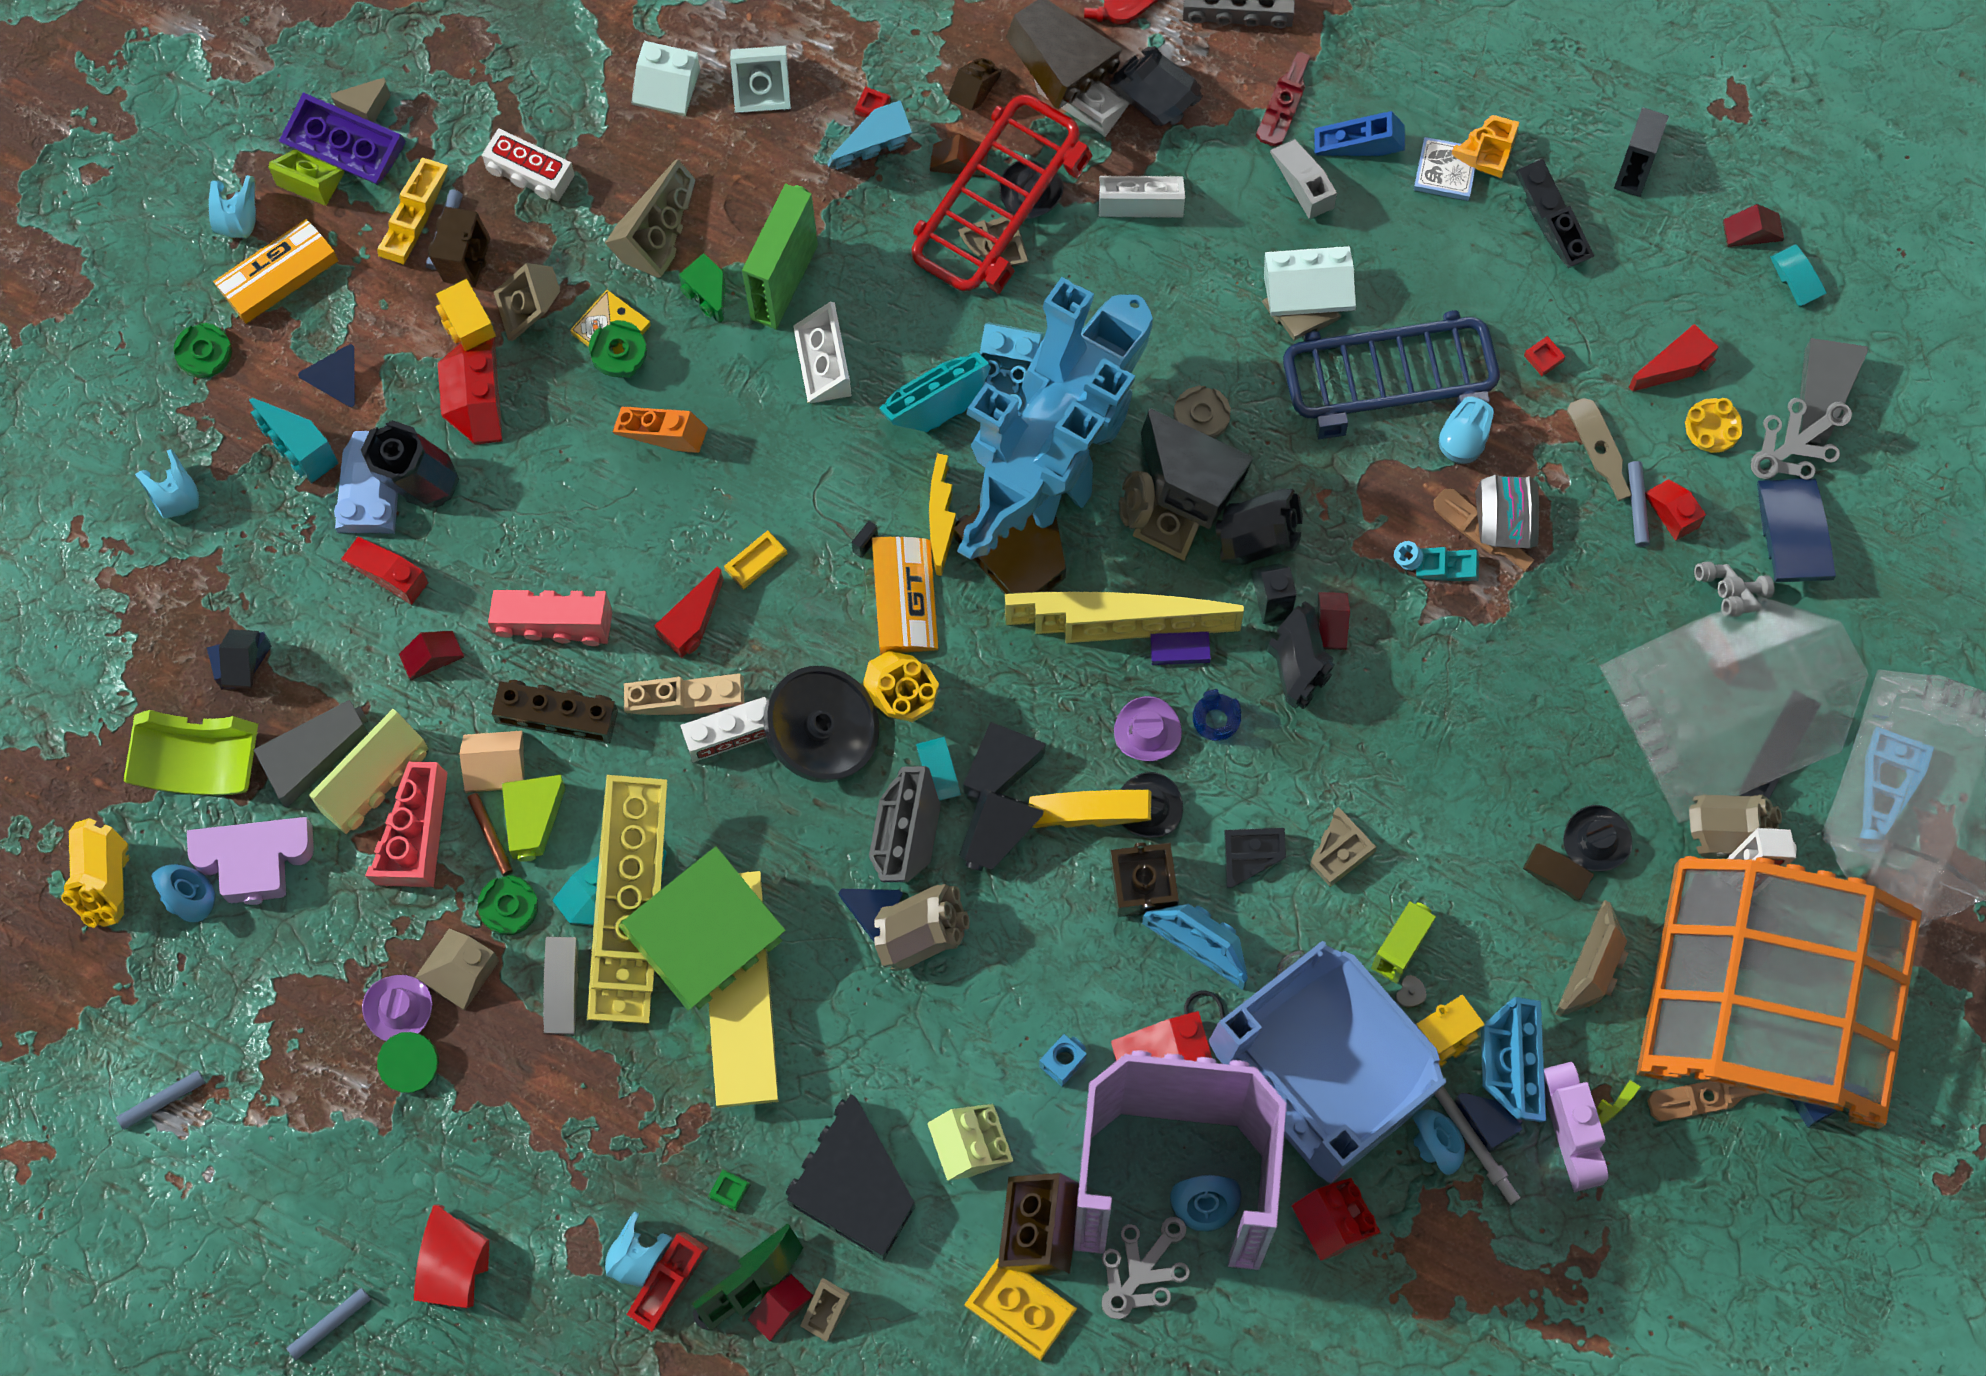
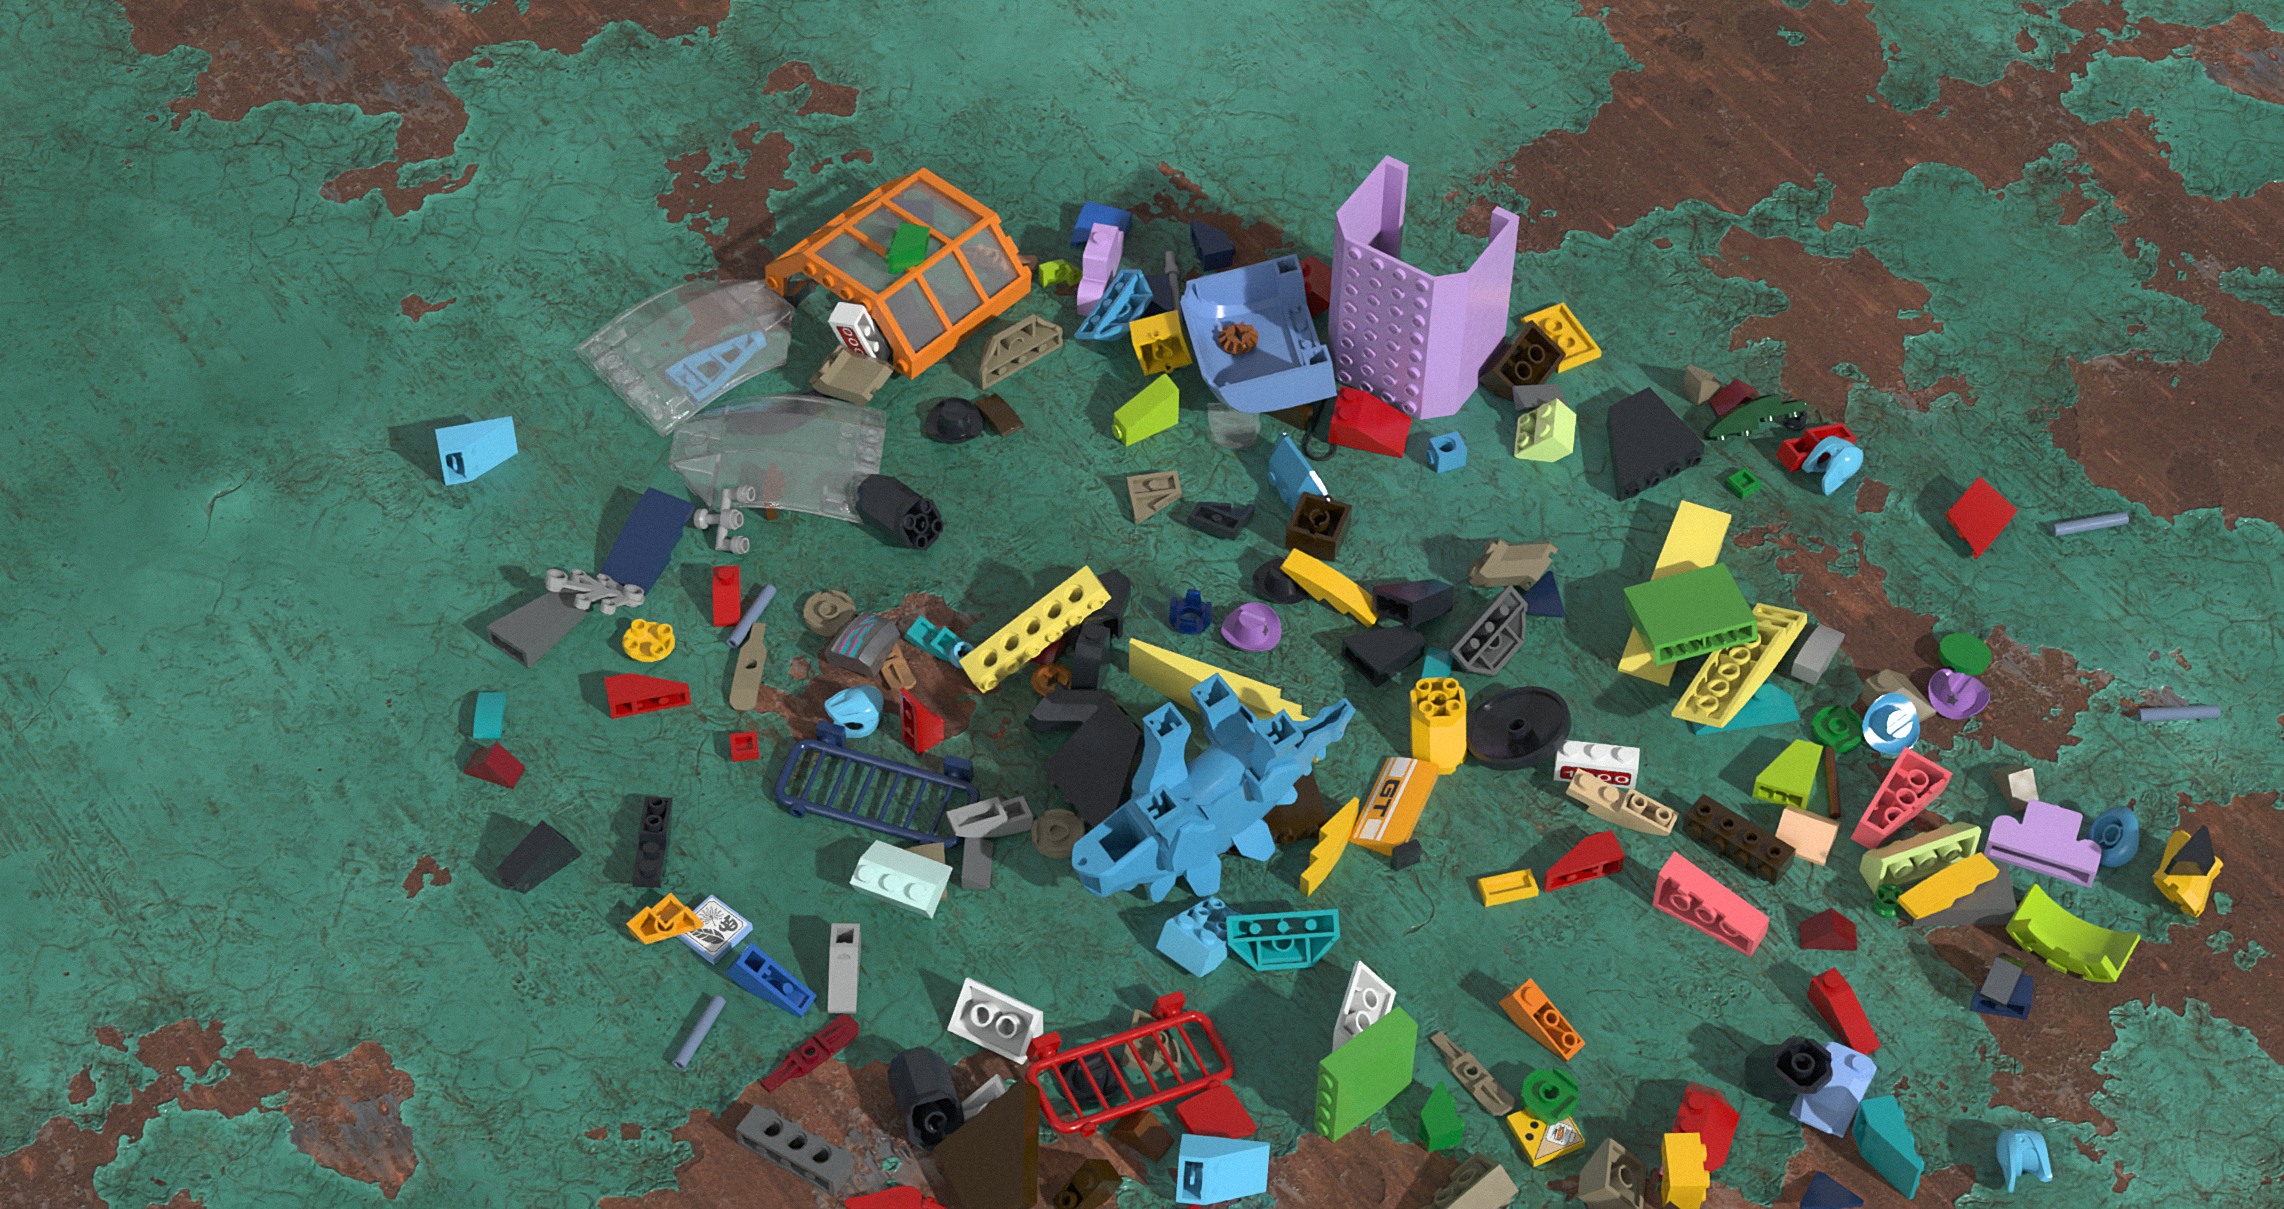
camera: 155 degrees left, 20 degrees down
none -> sand blue piece [672,995,726,1070]
none -> dark tan tile [803,590,856,636]
none -> black brick [855,474,944,551]
none -> green slope [885,222,930,274]
none -> red slope [899,687,945,756]
none -> light grey slope [946,796,1033,838]
none -> light yellow brick [959,565,1111,694]
none -> dark grey slope [962,837,993,890]
none -> dark orange gear [1031,663,1072,698]
none -> blue slope [1071,201,1132,247]
none -> red slope [1174,1084,1257,1139]
none -> dark blue slope [1190,220,1236,272]
none -> dark orange gear [1218,321,1258,354]
none -> dark tan piece [1430,1031,1515,1116]
none -> dark grey slope [1512,384,1567,411]
none -> dark azure hat [1862,693,1920,754]
none -> green wheel [1872,883,1903,919]
none -> yellow slope [1897,852,2000,920]
none -> dark tan slope [1990,763,2039,815]
none -> black slope [2164,824,2215,876]

